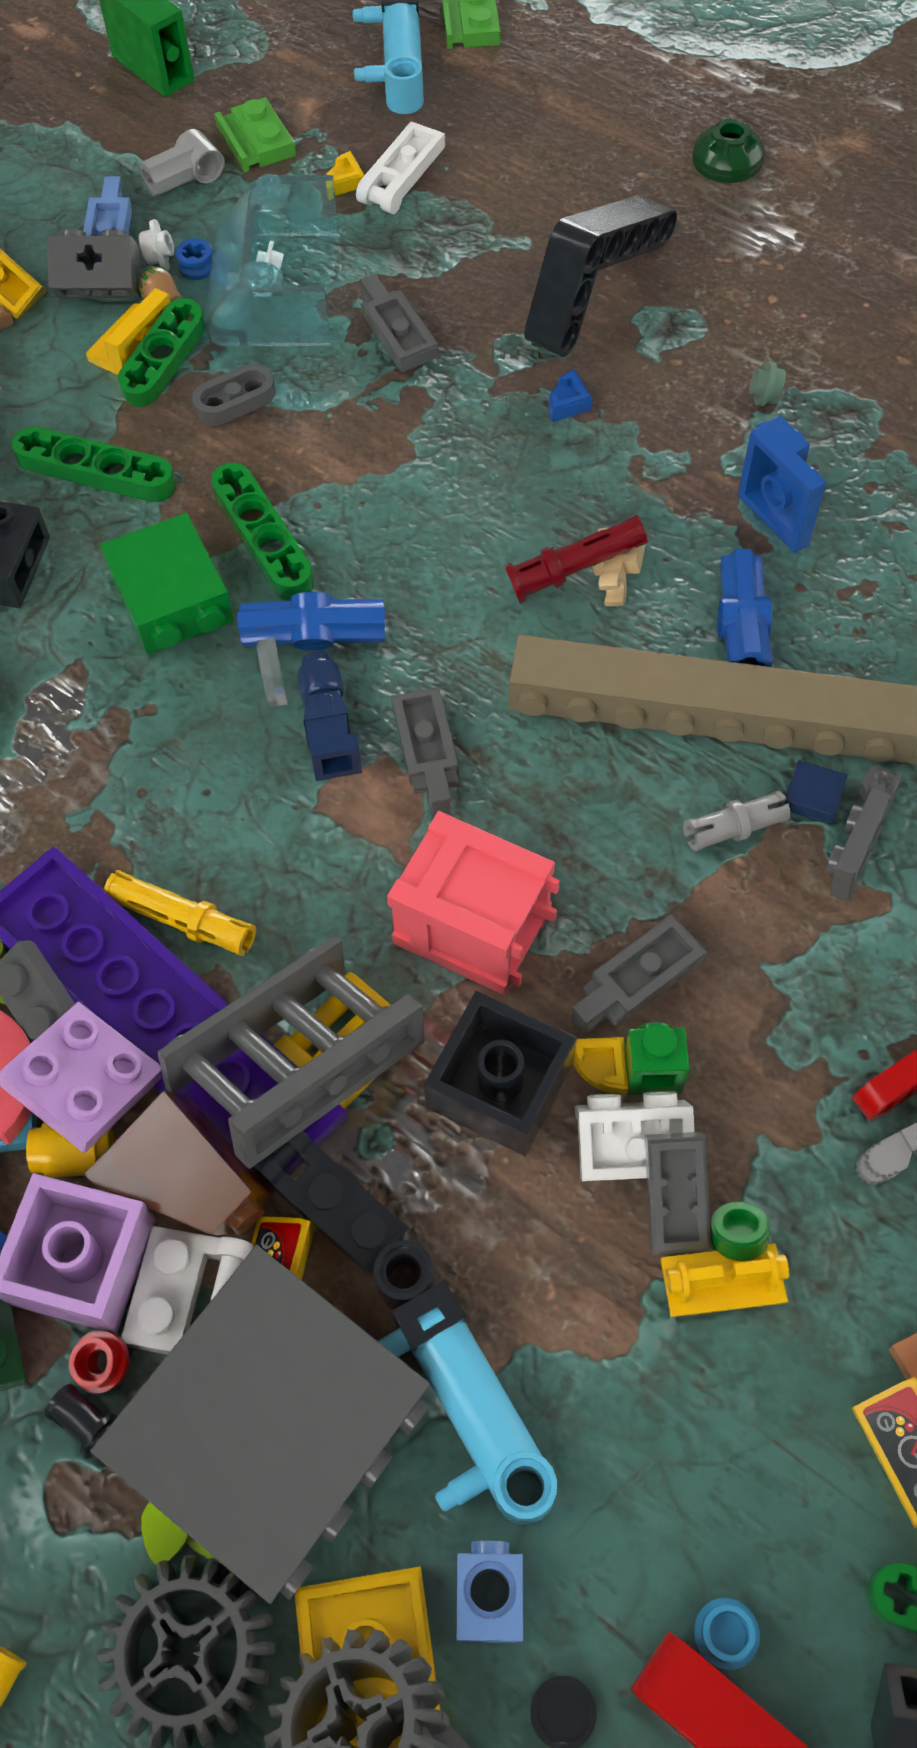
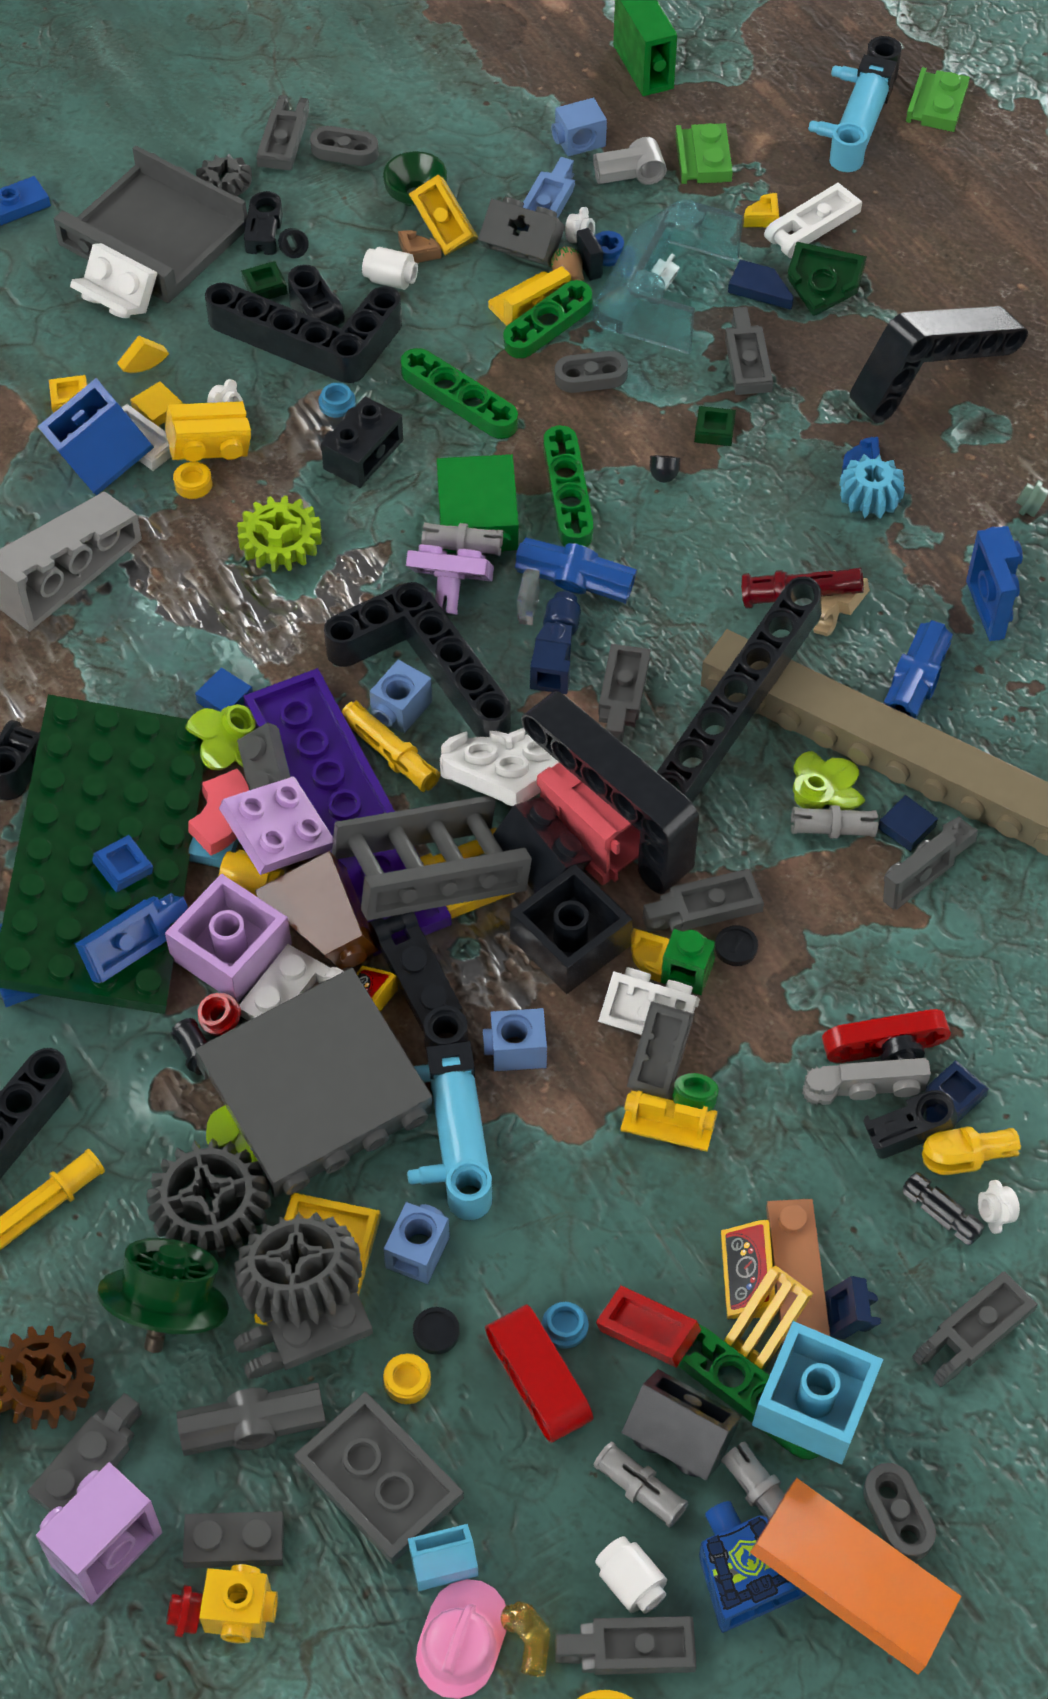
camera: 20 degrees right, 5 degrees down
none -> black beam [324,582,511,737]
none -> medium blue brick [369,659,432,734]
none -> lavender plate [406,544,494,615]
none -> light grey pin [421,522,503,556]
none -> white plate [440,728,559,806]
none -> medium blue brick [483,1008,547,1071]
none -> black brick [493,797,592,893]
none -> black beam [521,691,699,894]
none -> medium blue brick [551,98,607,156]
none -> black tile [576,228,603,281]
none -> red tile [596,1285,701,1368]
none -> black hinge [649,455,681,483]
none -> black beam [657,576,822,803]
none -> dark green tile [694,406,736,446]
none -> black piece [715,925,758,966]
none -> dark blue tile [728,259,794,310]
none -> dark green plate [787,242,867,317]
none -> lime plate [792,751,865,810]
none -> medium azure gear [839,454,905,519]

